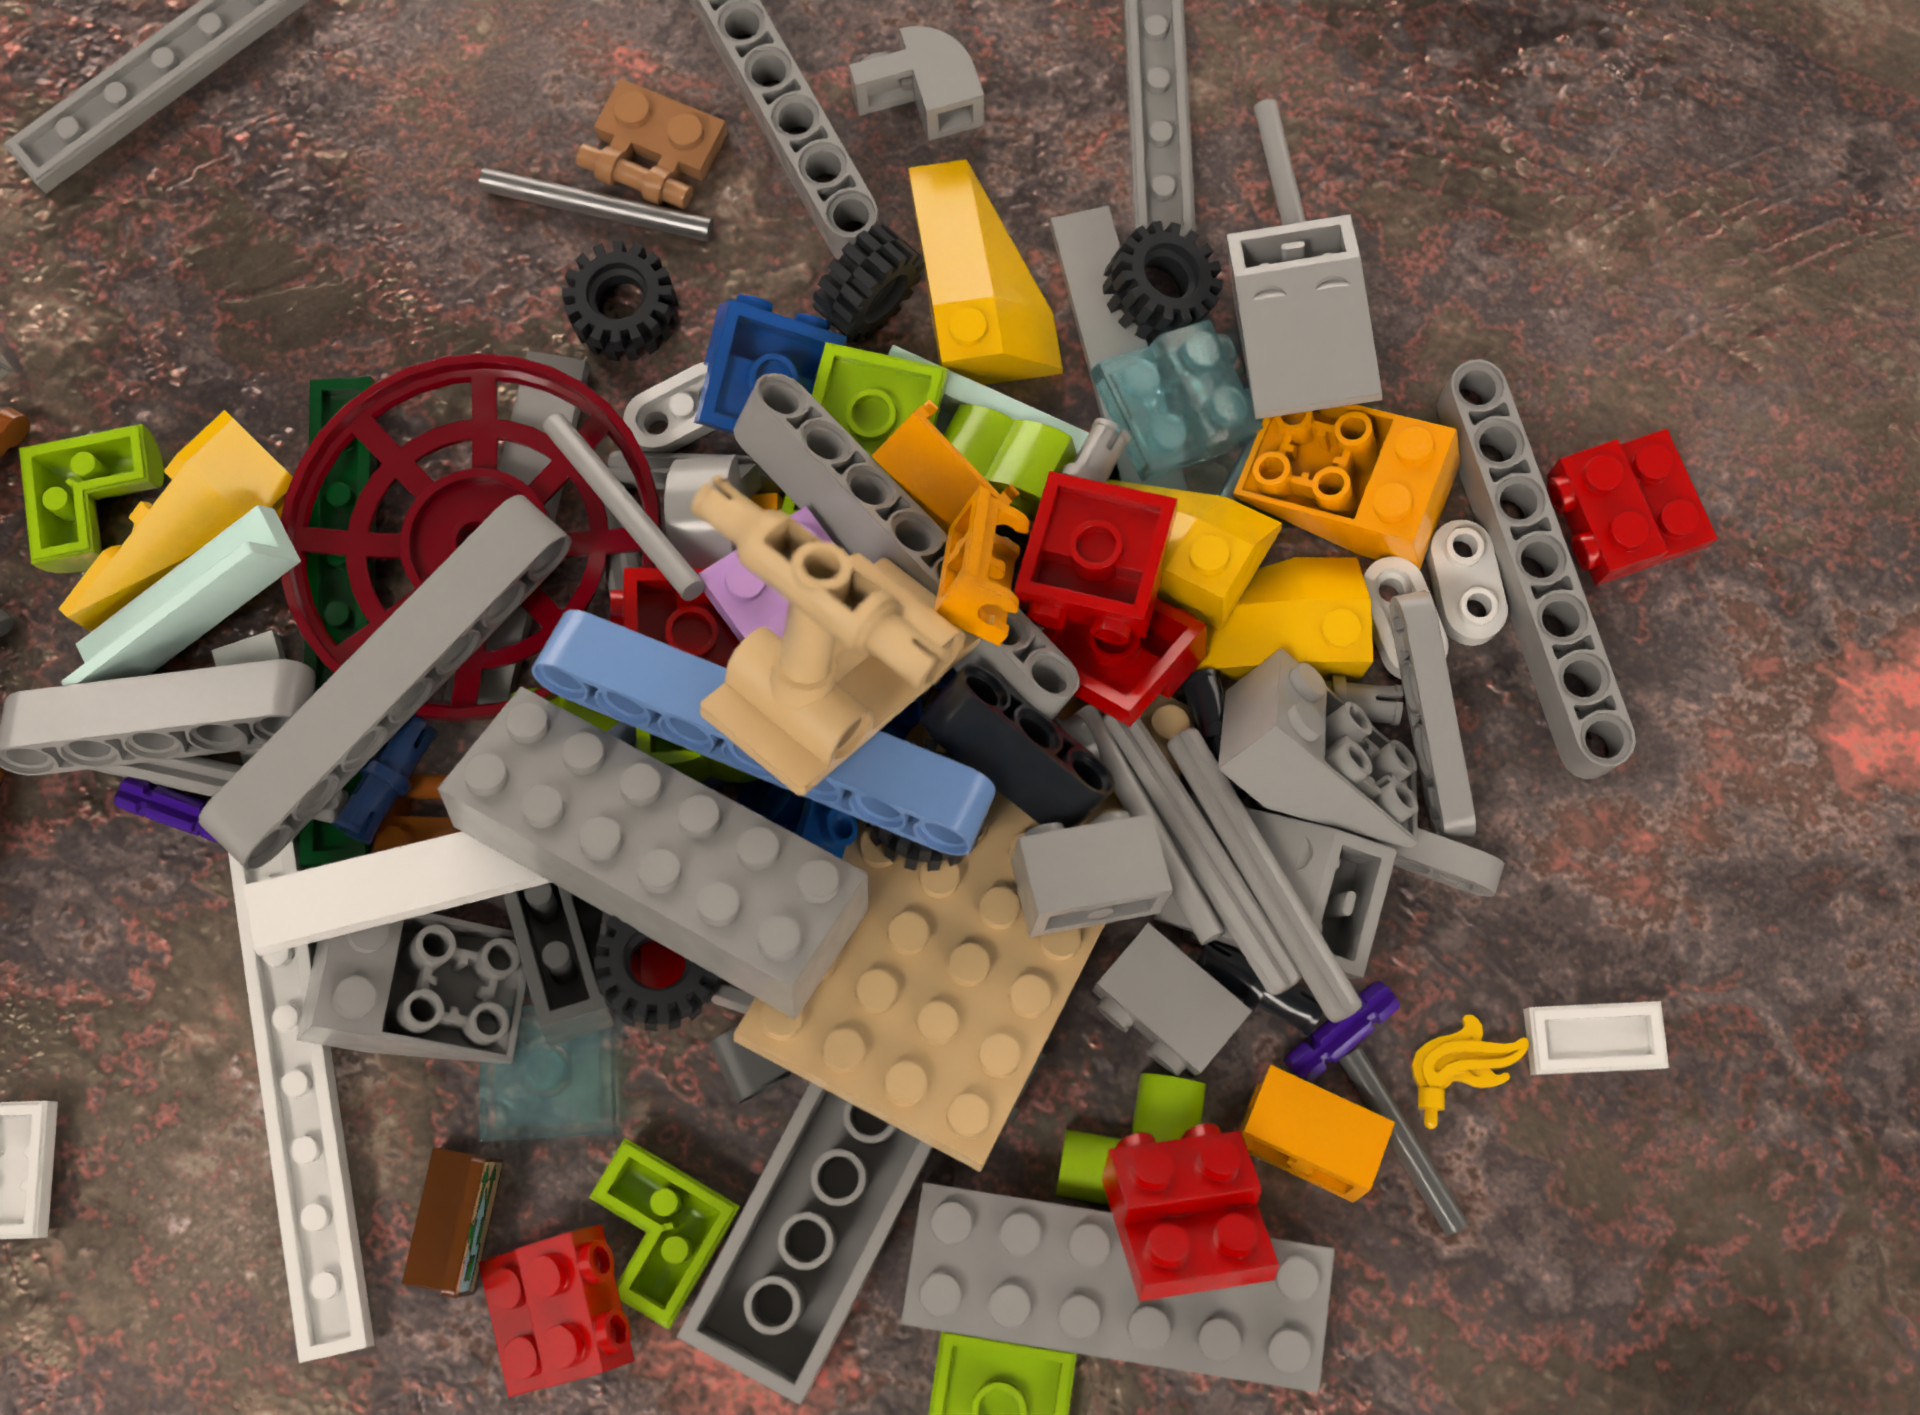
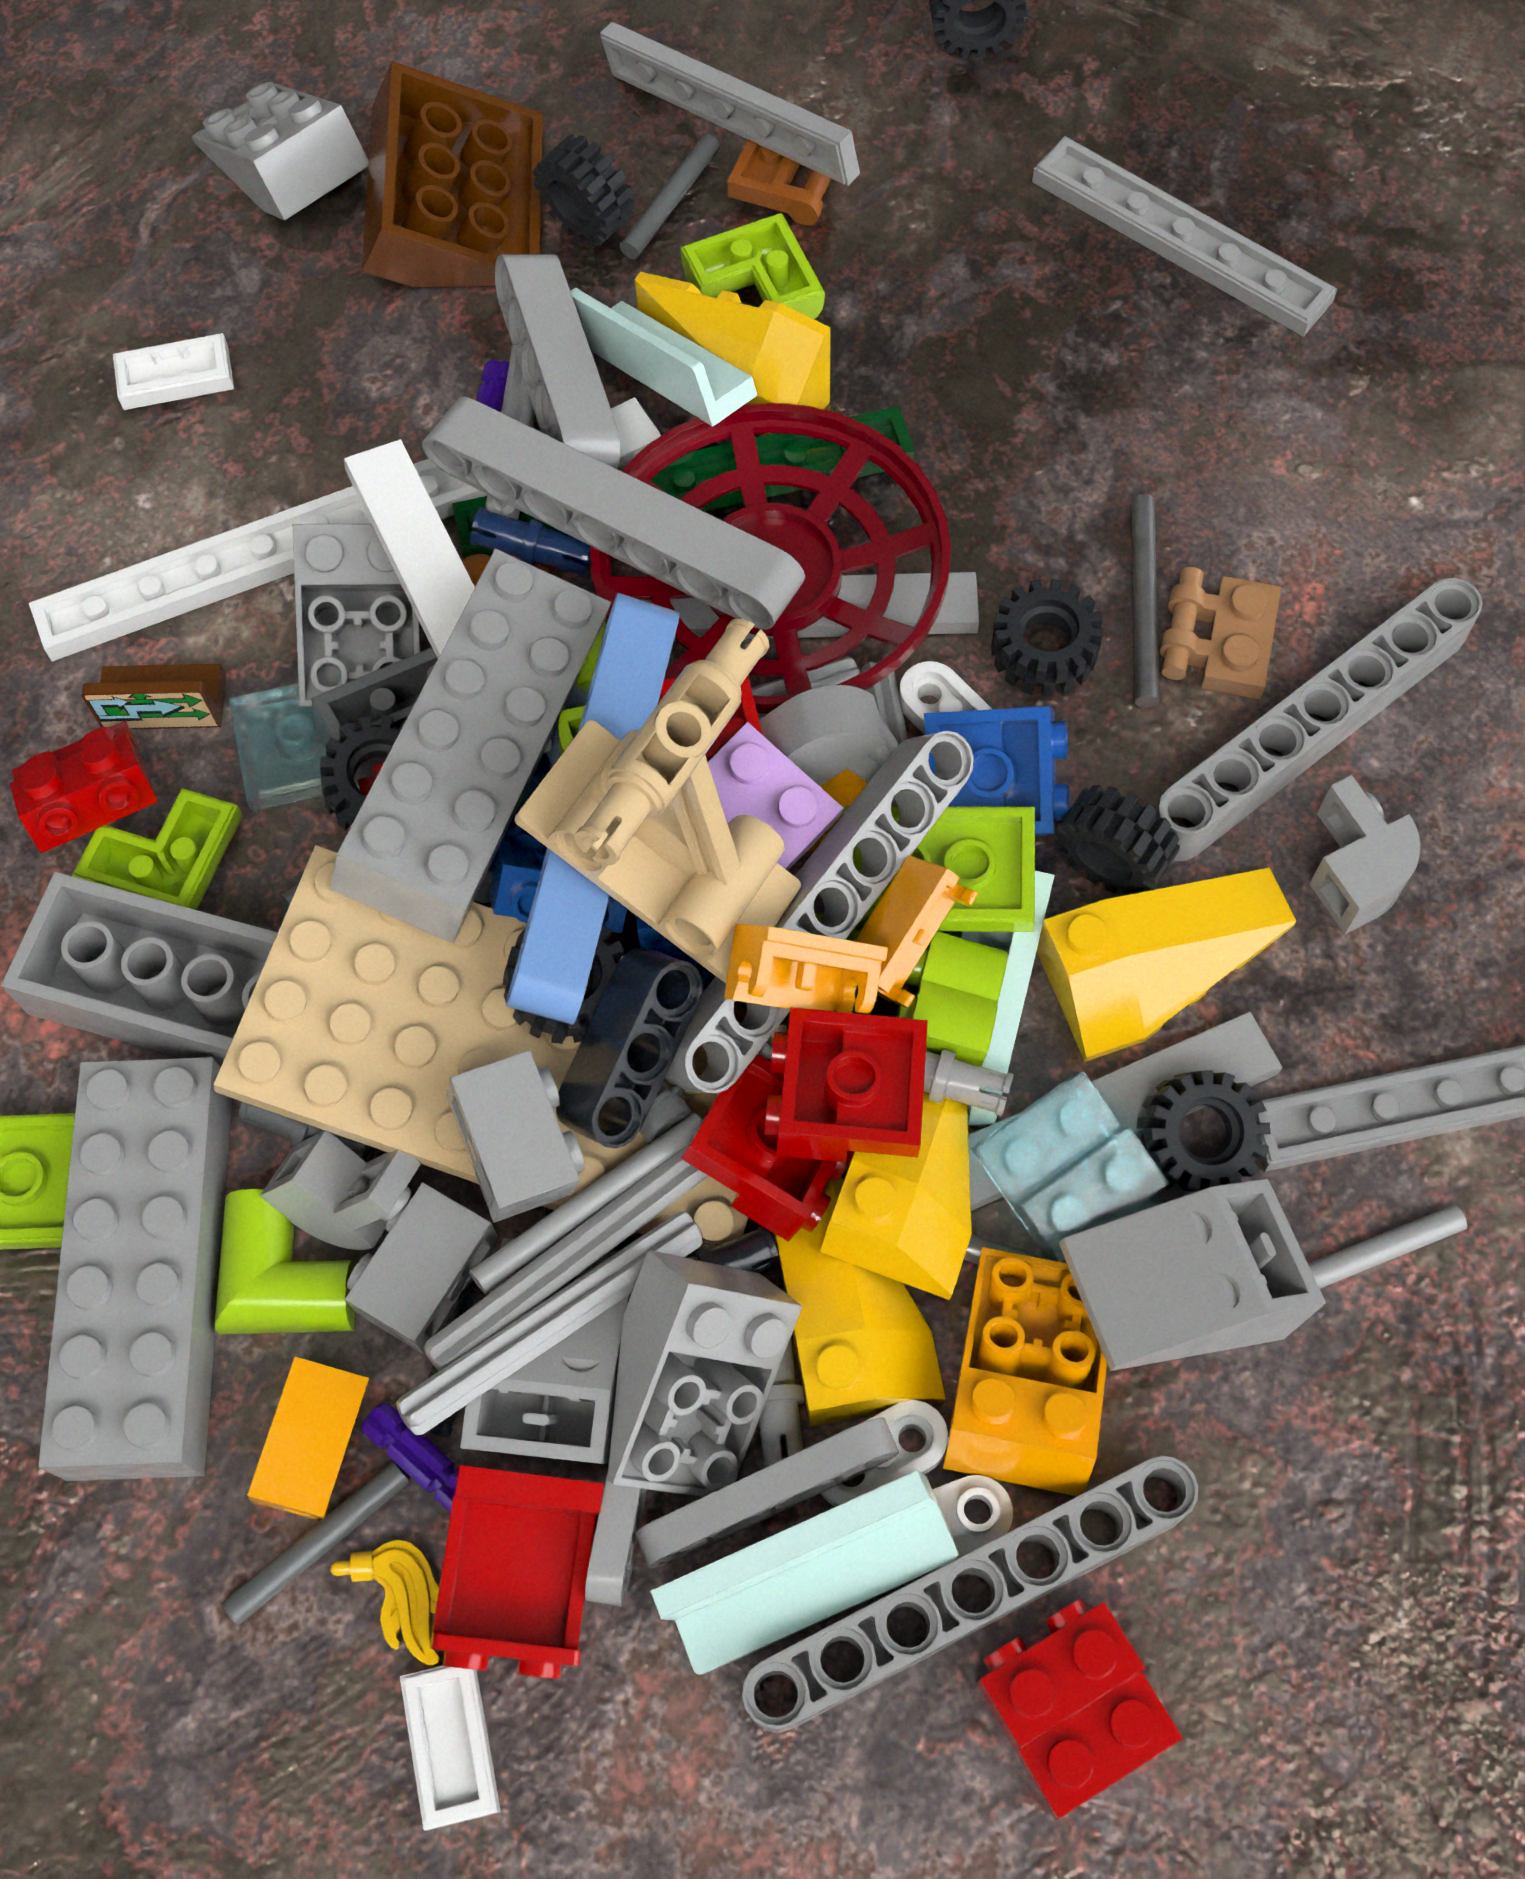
camera: 80 degrees right, 10 degrees down
light grey bar [543,413,705,601] -> none
red plate [1102,1123,1280,1302] -> none
none -> light grey brick [260,1130,421,1250]
none -> red panel [429,1465,604,1679]
none -> light aqua panel [651,1470,960,1675]

